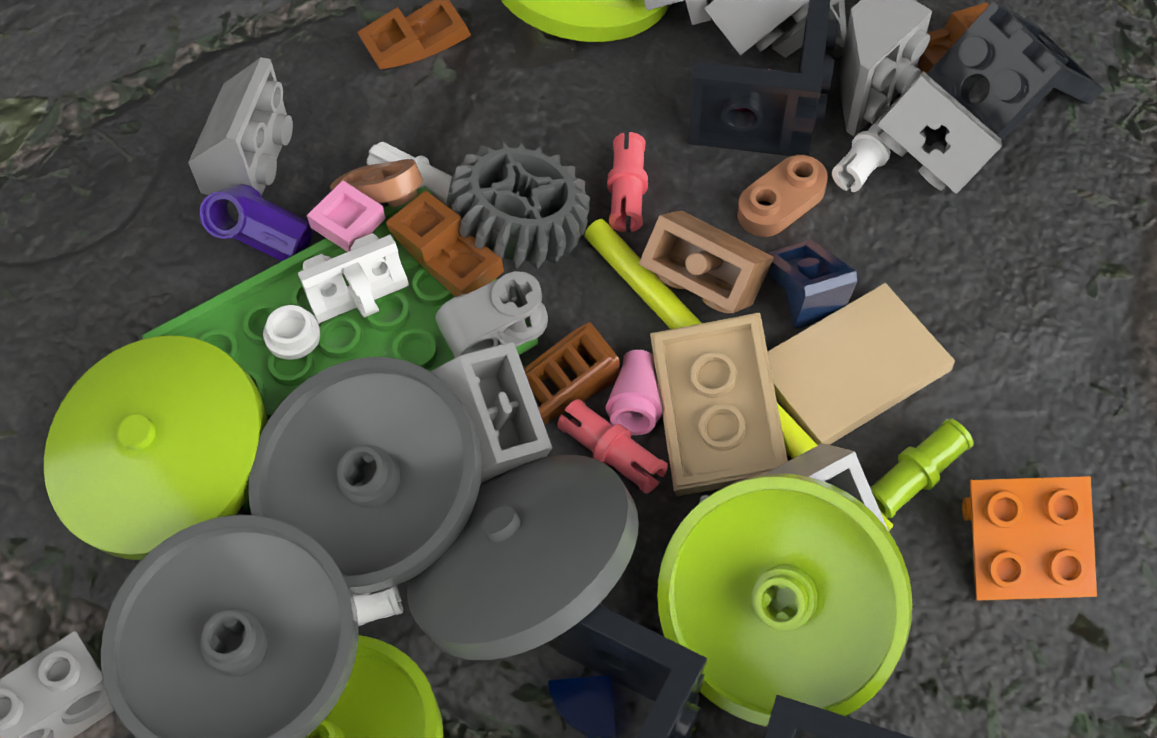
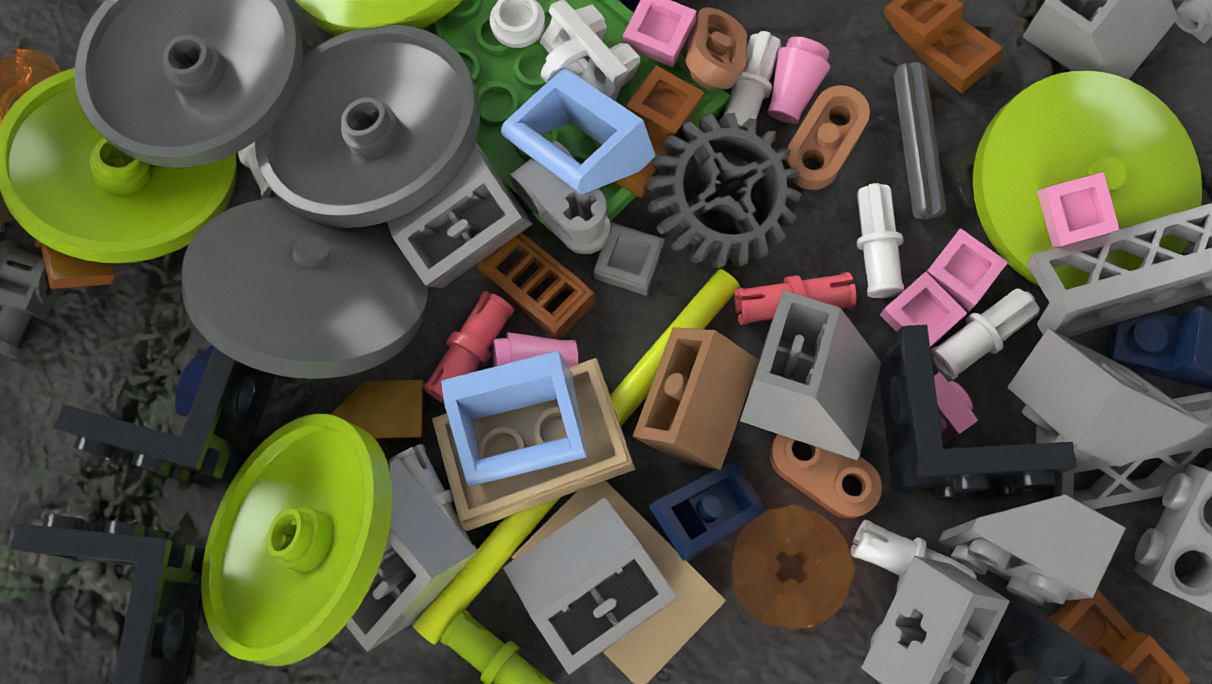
camera: 80 degrees right, 15 degrees up
none -> pearl gold tile [330,380,426,442]
none -> light blue tile [441,350,588,487]
none -> light blue tile [501,67,656,194]
none -> light grey slope [503,497,677,675]
none -> light grey tile [593,222,665,296]
none -> clear orange plate [730,505,855,630]
none -> light grey slope [740,290,881,460]
none -> bright pink cone [767,37,830,124]
none -> nougat plate [784,85,870,190]
none -> white axle [857,183,904,298]
none -> bright pink plate [880,272,967,347]
none -> dark grey axle [894,62,946,220]
none -> bright pink plate [927,228,1008,312]
none -> white axle [931,289,1040,380]

